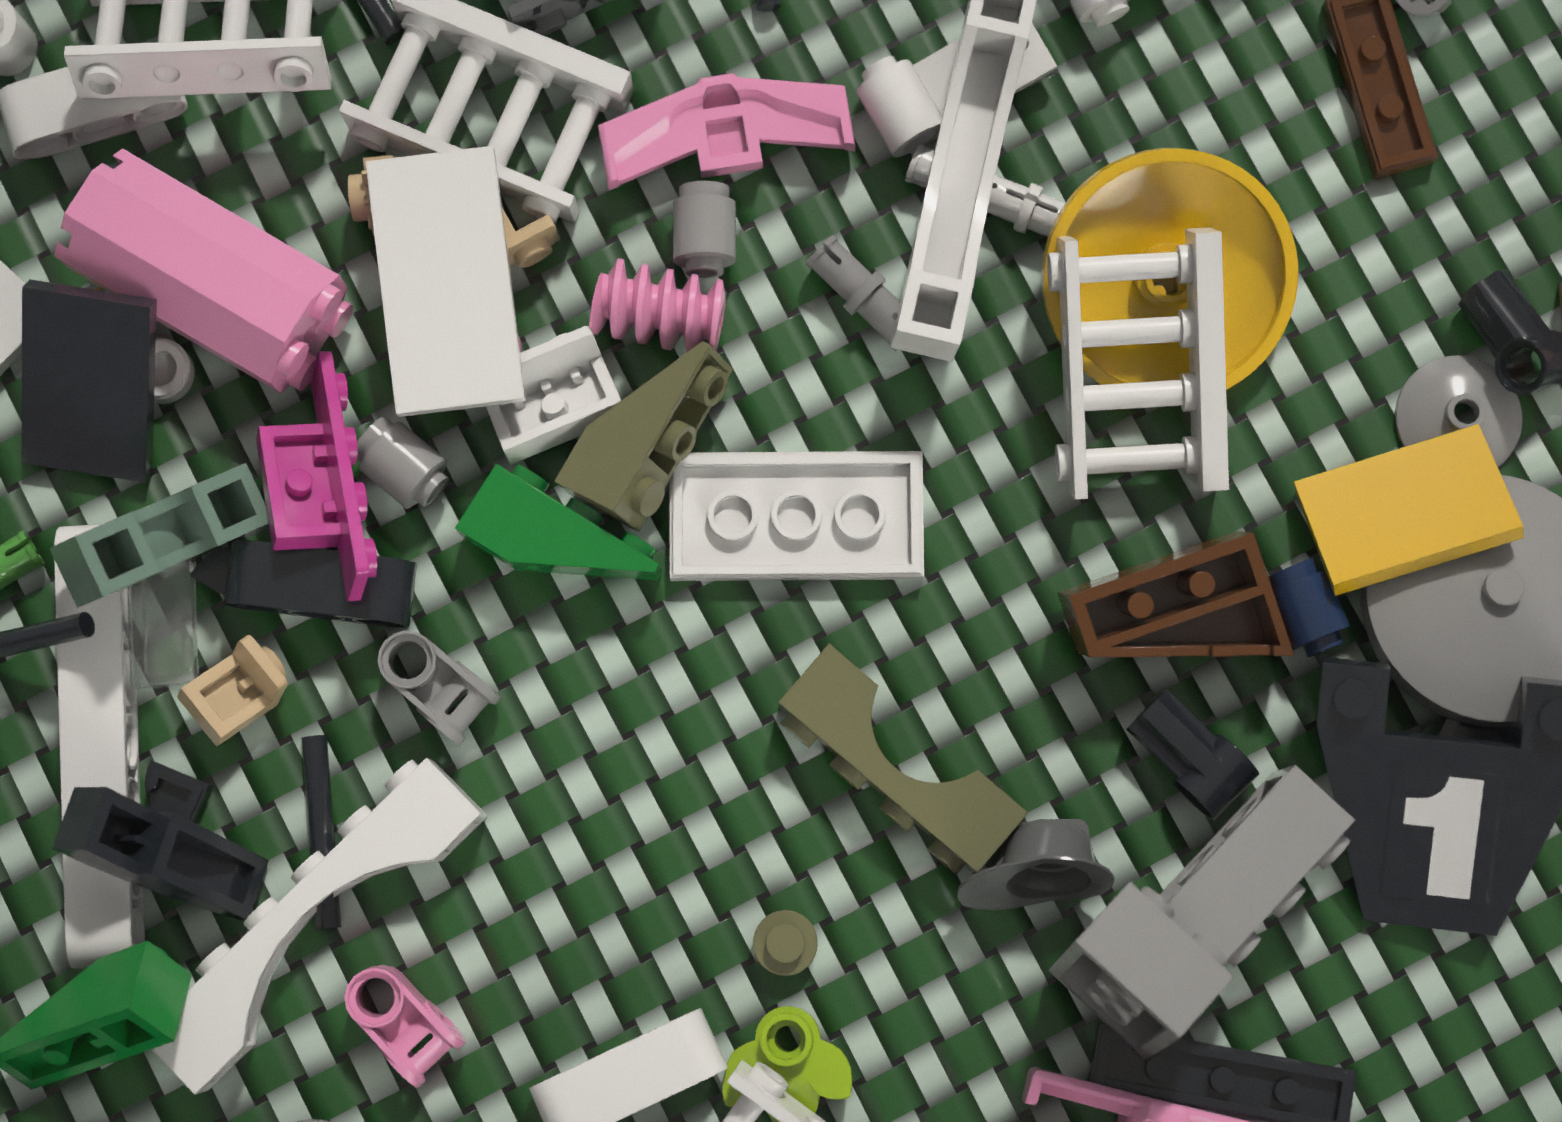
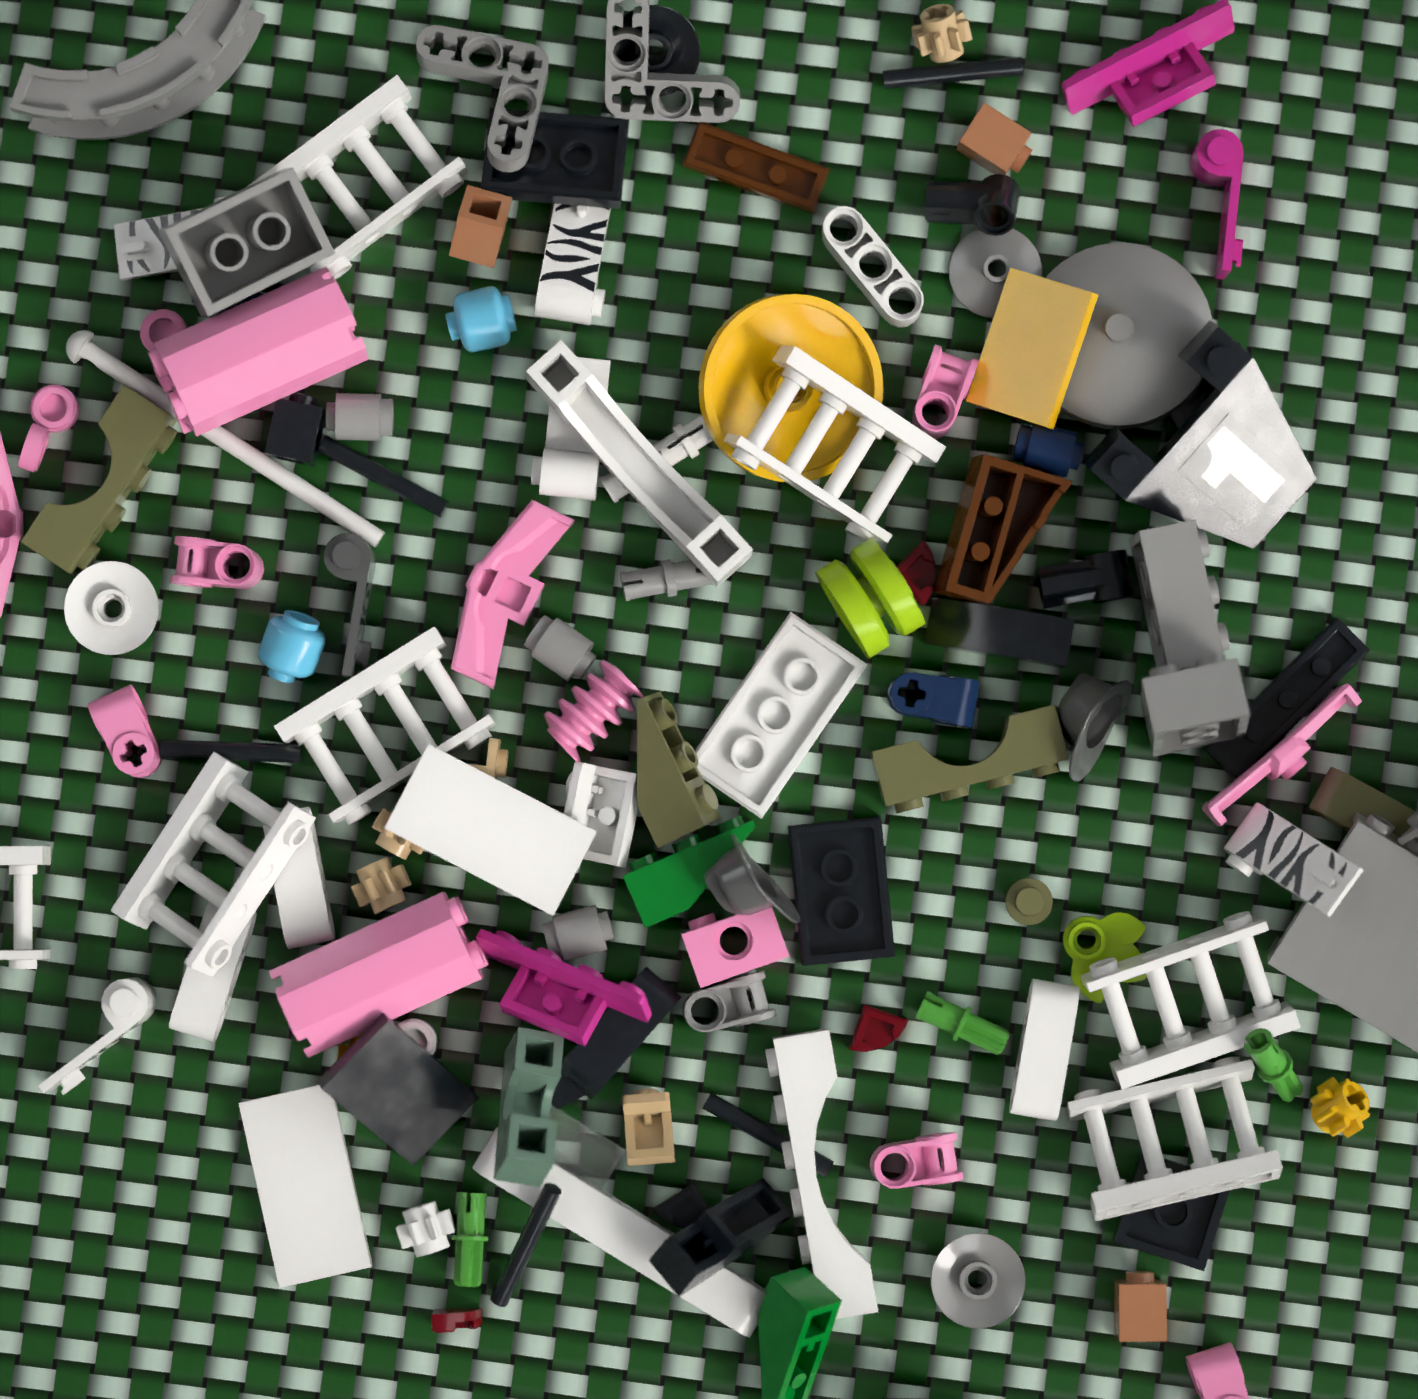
camera: 55 degrees left, 5 degrees up
none -> white beam [263,806,335,949]
none -> tan gear [351,857,412,914]
none -> bright pink brick [681,907,789,988]
none -> dark grey piece [704,834,800,923]
none -> black tile [788,816,895,966]
none -> lime wheel [815,537,926,659]
none -> white beam [822,206,924,327]
none -> dark red tile [848,1005,909,1052]
none -> dark blue piece [887,672,980,728]
none -> dark red tile [897,540,936,607]
none -> bright pink piece [912,344,979,439]
none -> bright green axle [915,991,1010,1055]
none -> black slope [924,597,1075,668]

